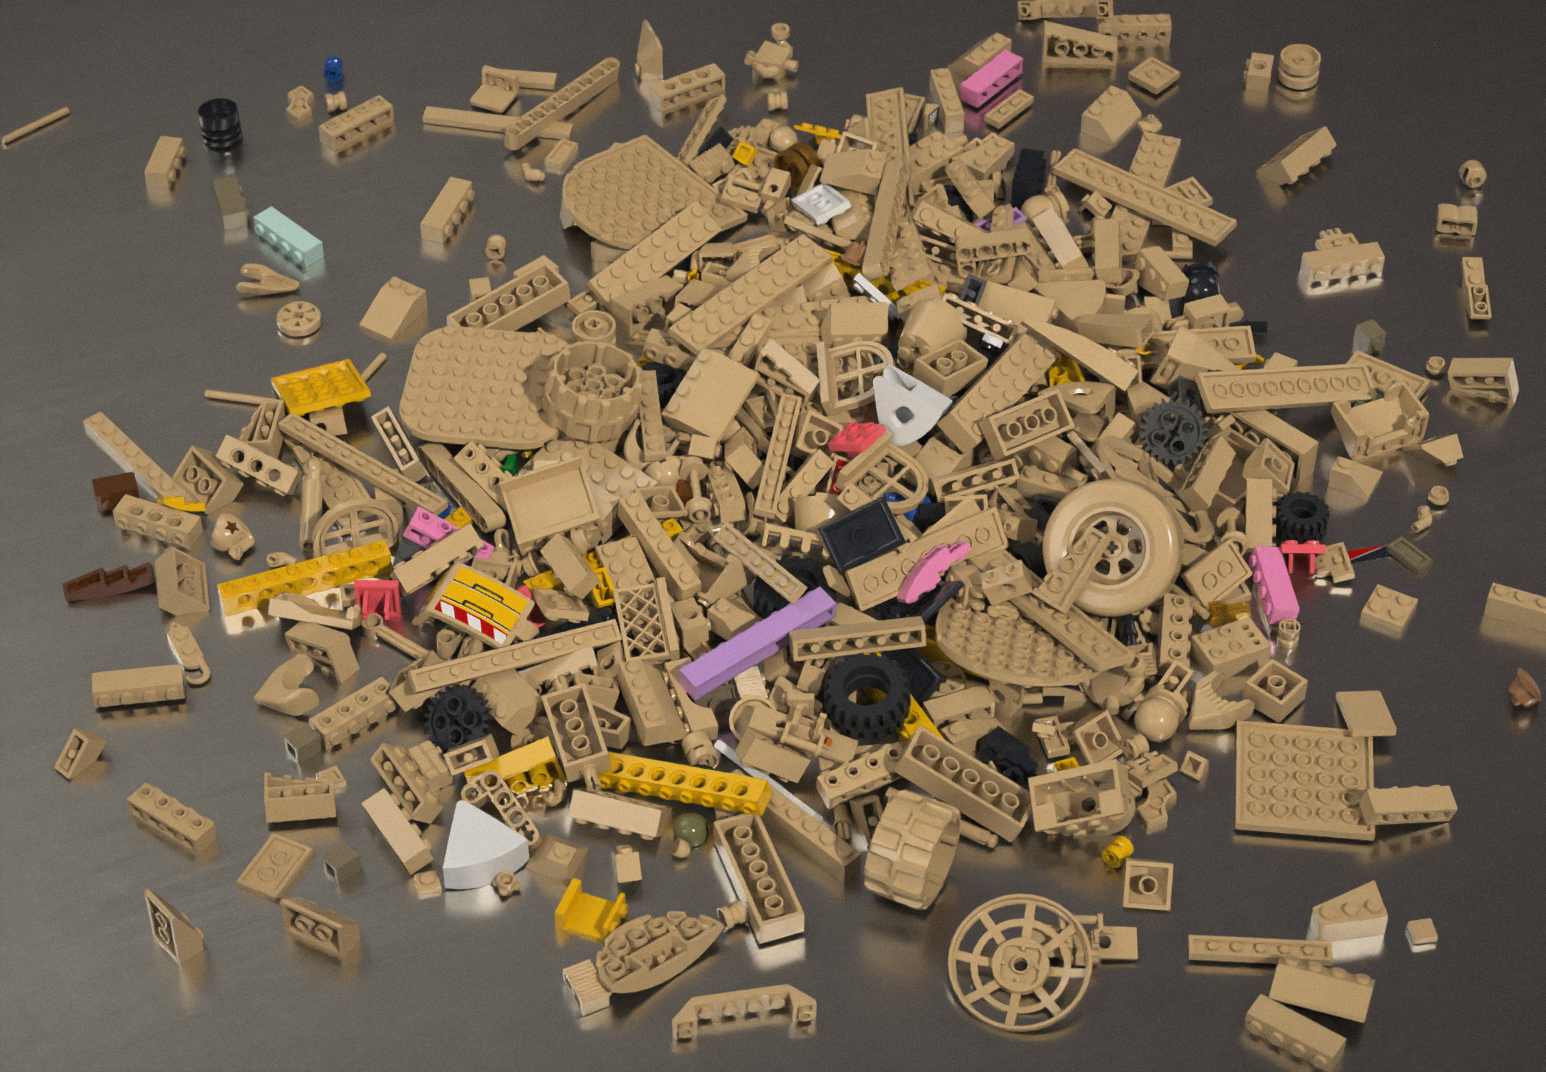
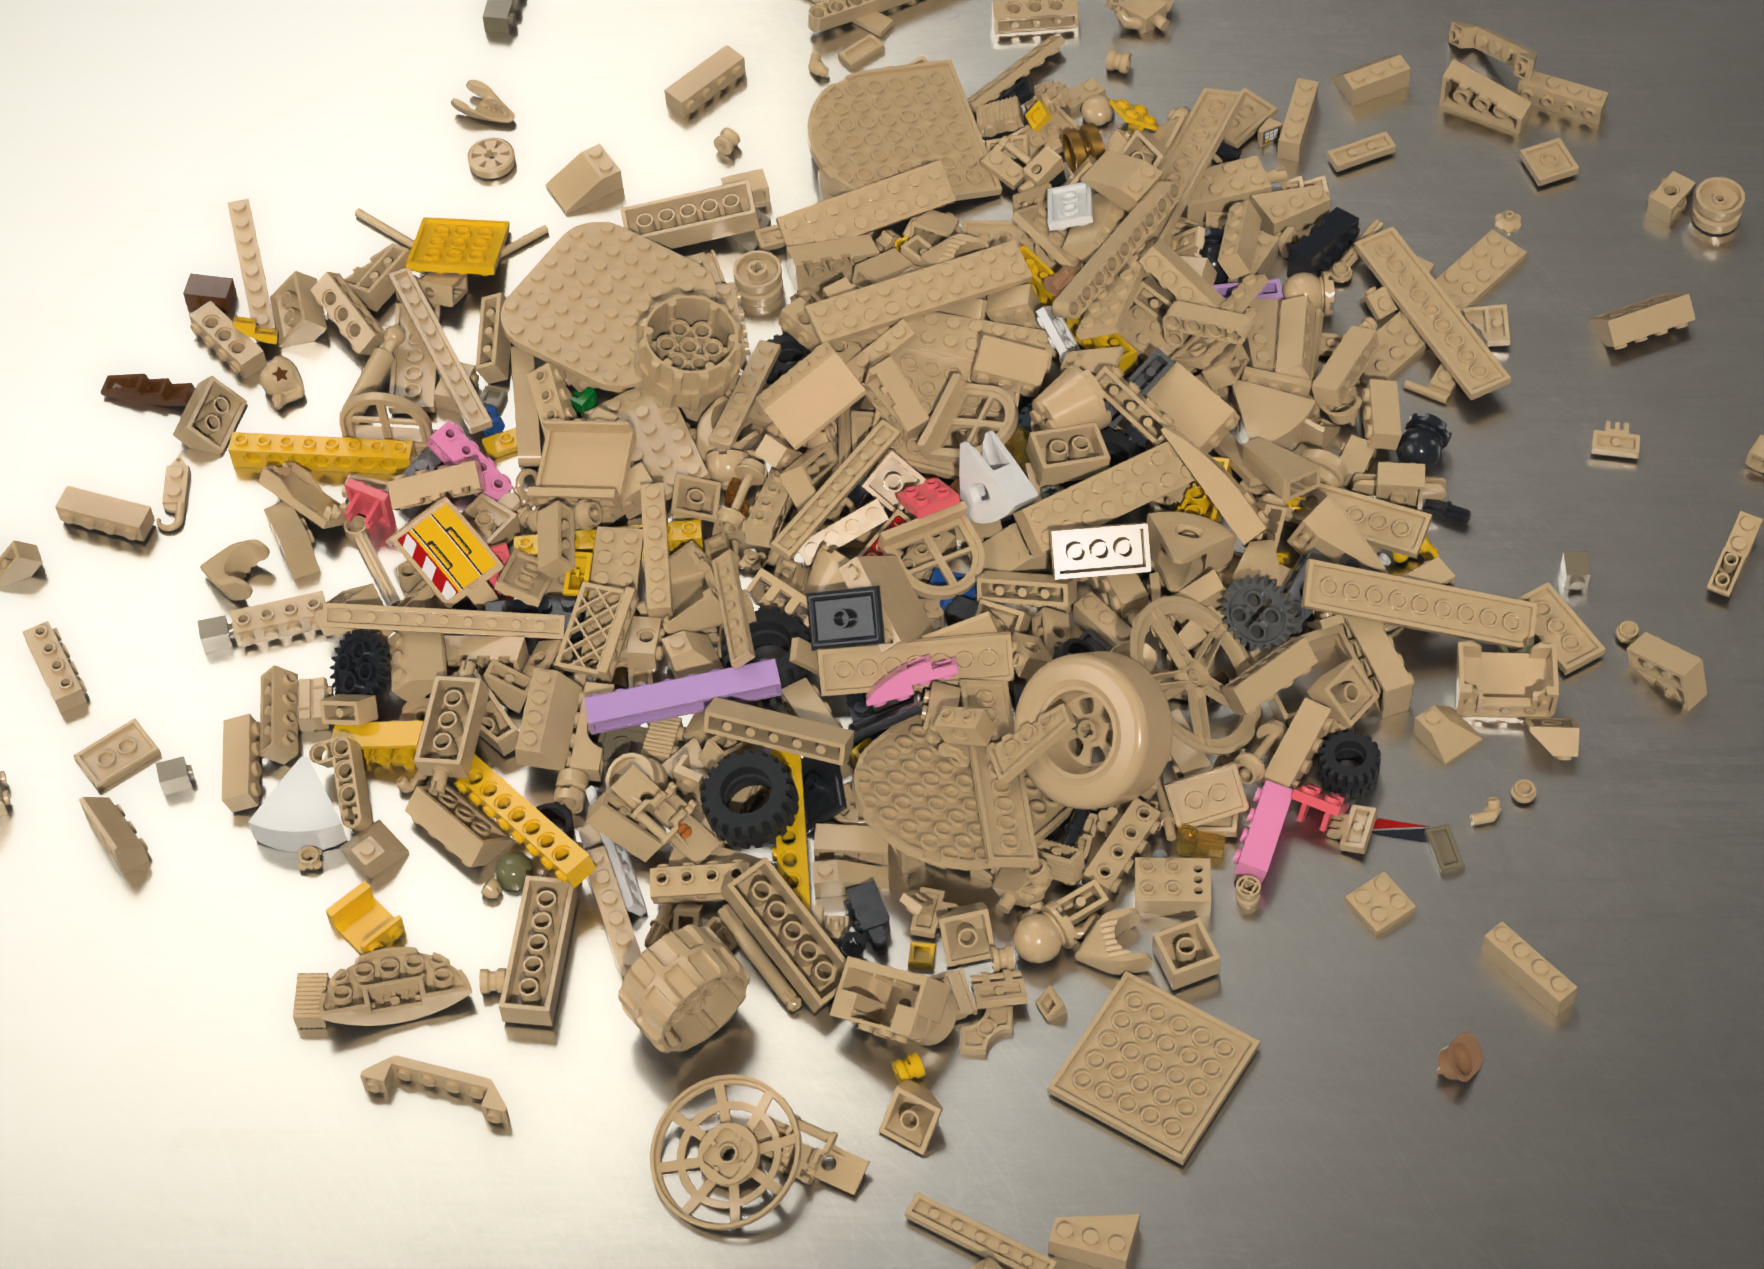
camera: 30 degrees right, 10 degrees up
light aqua brick [254,206,324,268] -> none
tan wedge [264,772,336,823] -> none
tan arm [266,552,300,568] -> none
tan tile [316,765,346,790] -> none
tan plate [414,869,442,896] -> none
tan brick [469,277,491,302] -> none
tan slope [611,845,642,883] -> none
bright pink brick [959,50,1023,108] -> none
tan slope [1081,85,1142,145] -> none
tan brick [1300,242,1385,283] -> none
tan tile [1336,690,1397,737] -> none
tan brick [1359,785,1458,825] -> none

